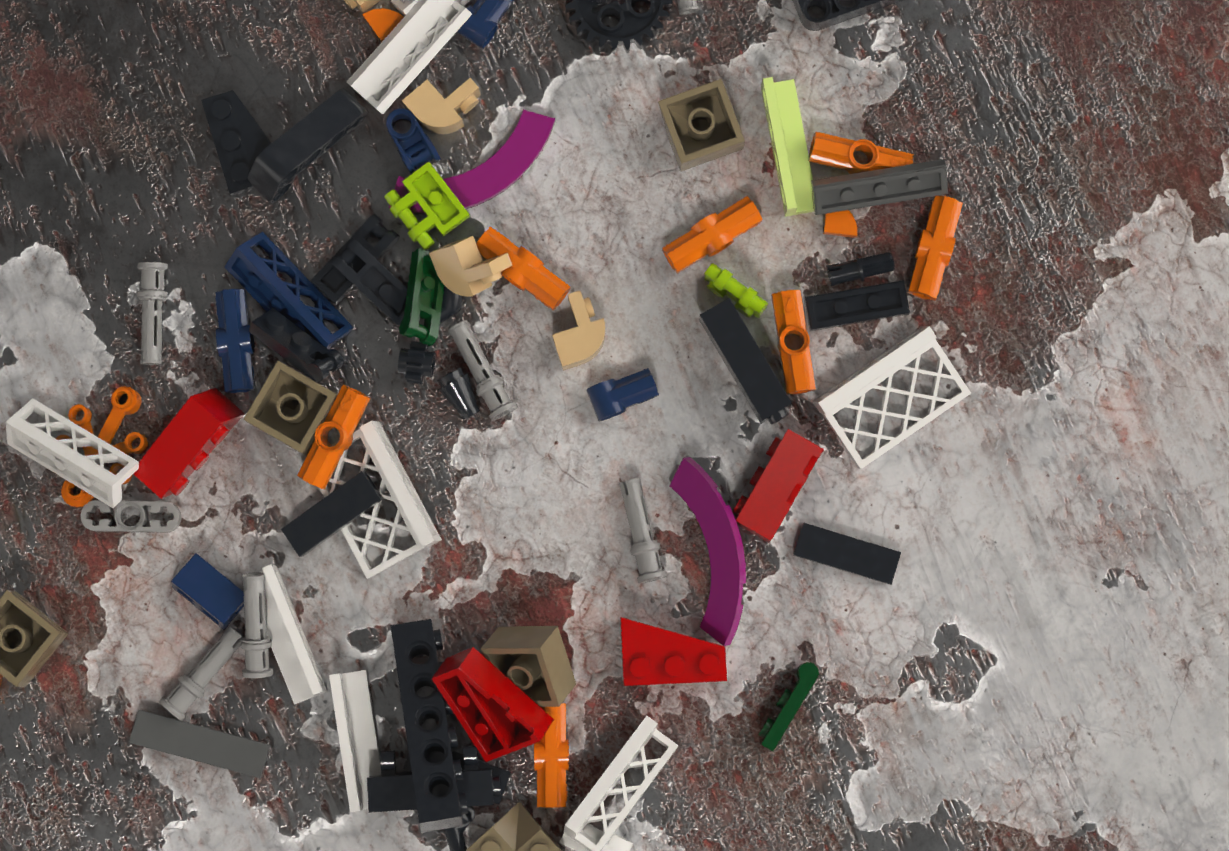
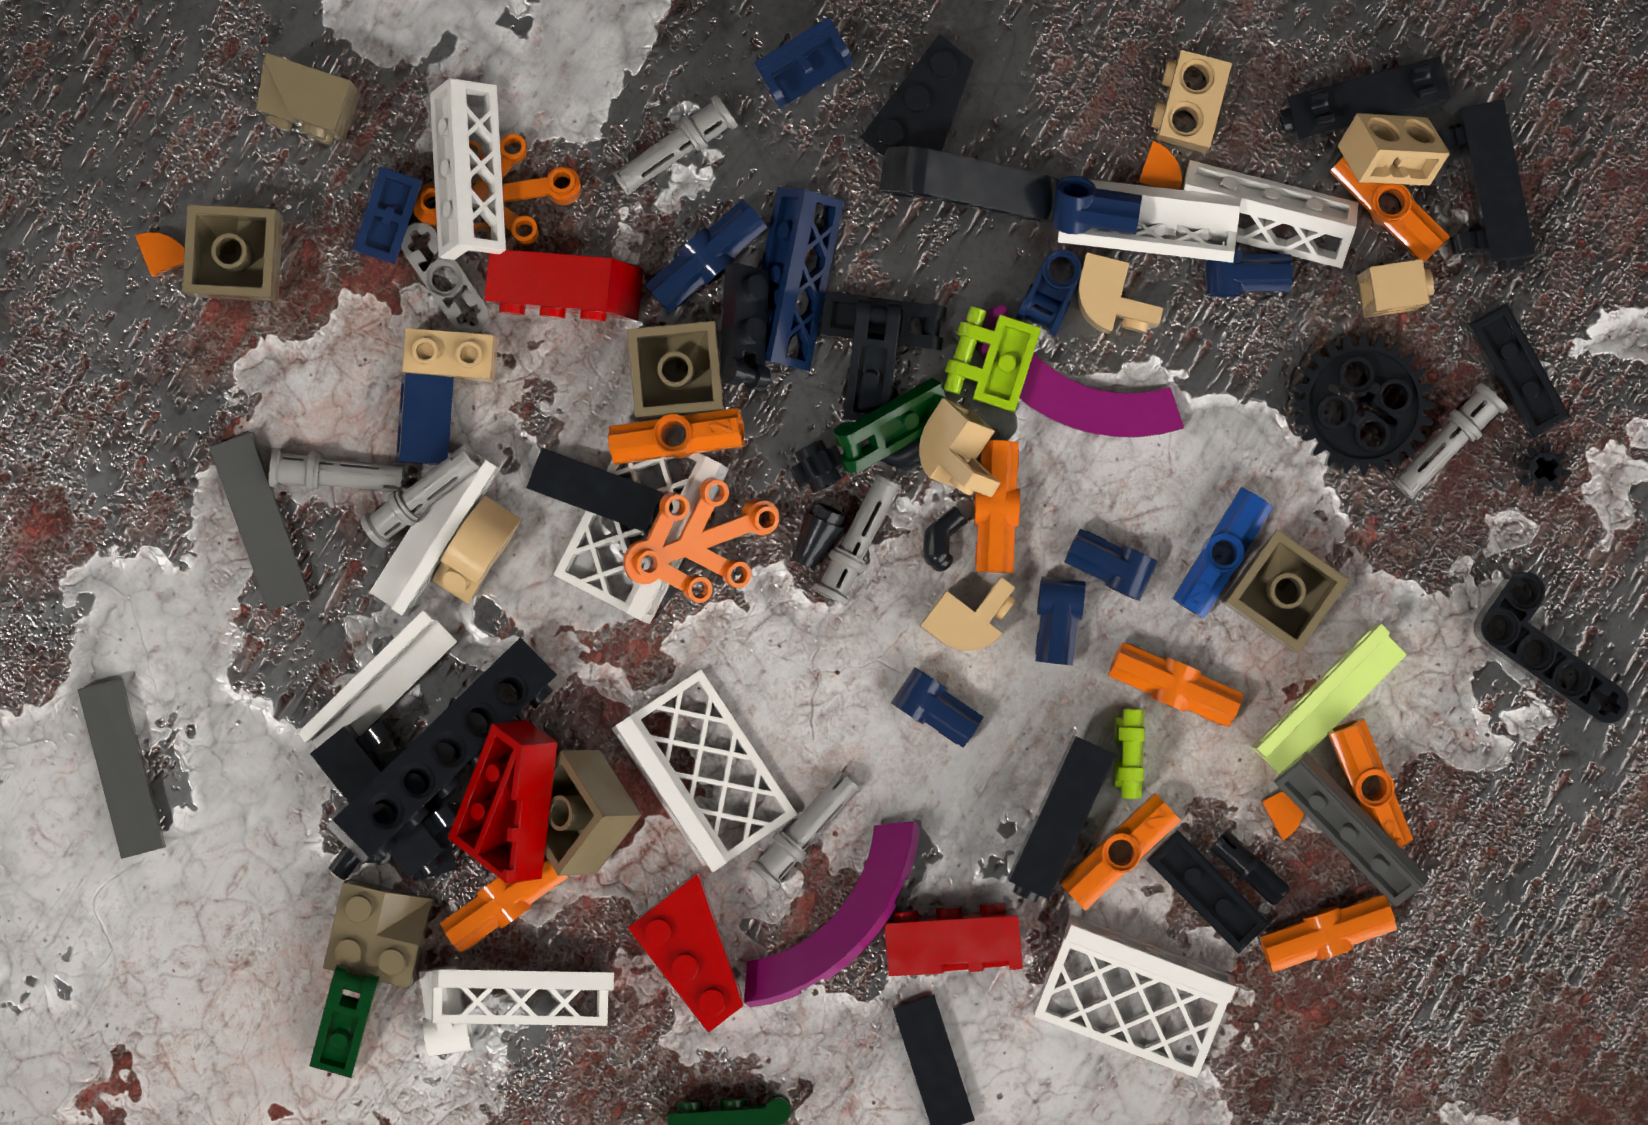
camera: 55 degrees right, 5 degrees up
none -> dark blue hinge [350,166,422,264]
none -> tan brick [402,328,498,382]
none -> tan brick [432,496,522,604]
none -> white fence [612,669,798,874]
none -> orange plant [623,478,779,603]
none -> dark blue hinge [754,17,854,109]
none -> black arm [922,506,968,572]
none -> dark blue piece [1035,576,1086,666]
none -> dark blue piece [1052,176,1142,235]
none -> dark blue piece [1064,529,1158,601]
none -> blue piece [1172,487,1273,619]

